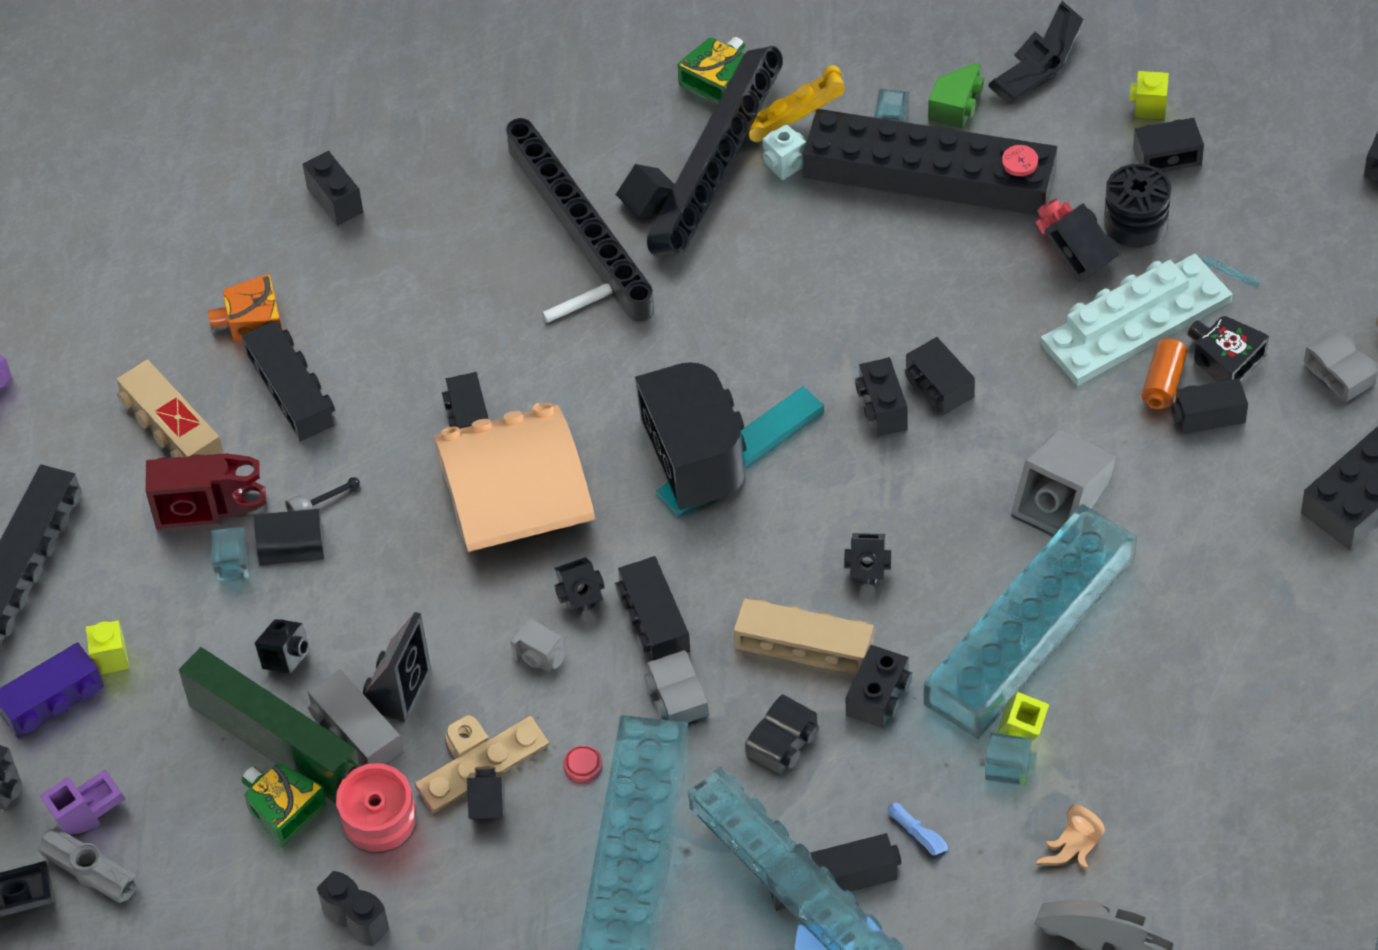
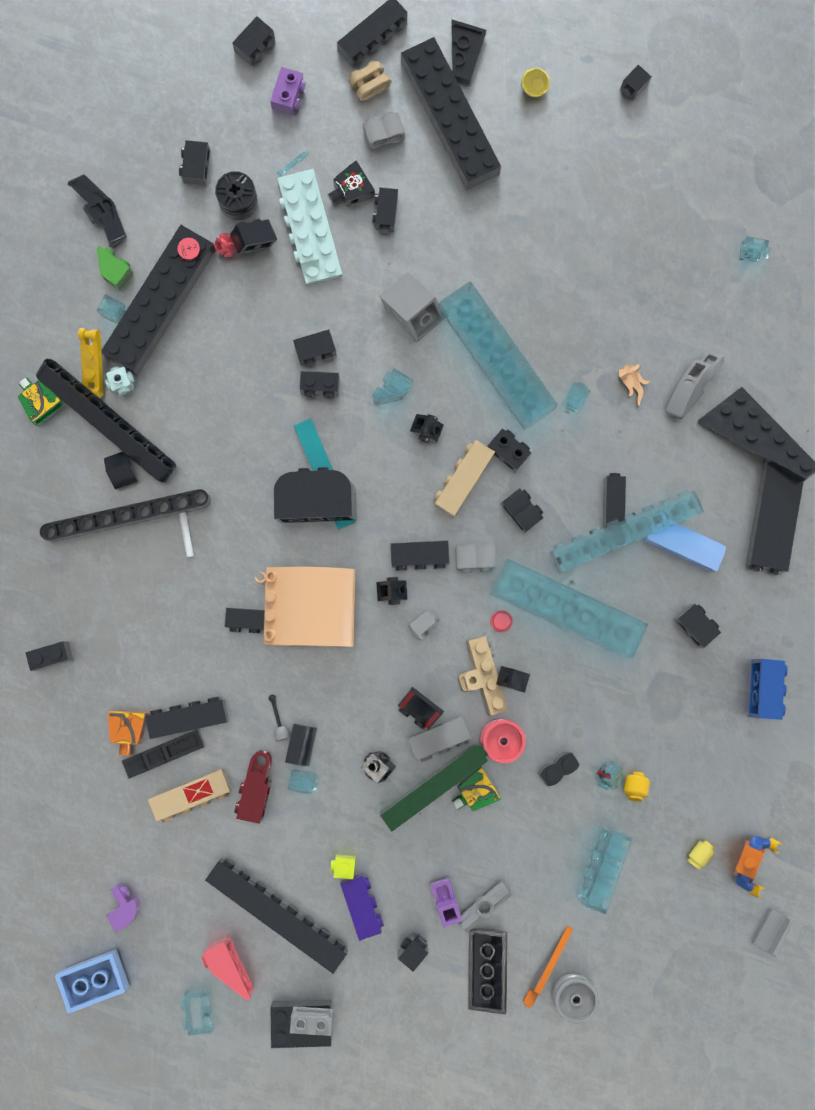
camera: 85 degrees left, 30 degrees up
light blue piece [888,803,948,856] -> none
neon yellow brick [997,692,1049,745] -> none
neon yellow brick [1130,71,1169,120] -> none
orange brick [1141,338,1188,409] -> none
none -> black slope [121,729,204,779]
none -> medium lavender brick [270,67,306,115]
none -> clear light blue slope [373,368,413,405]

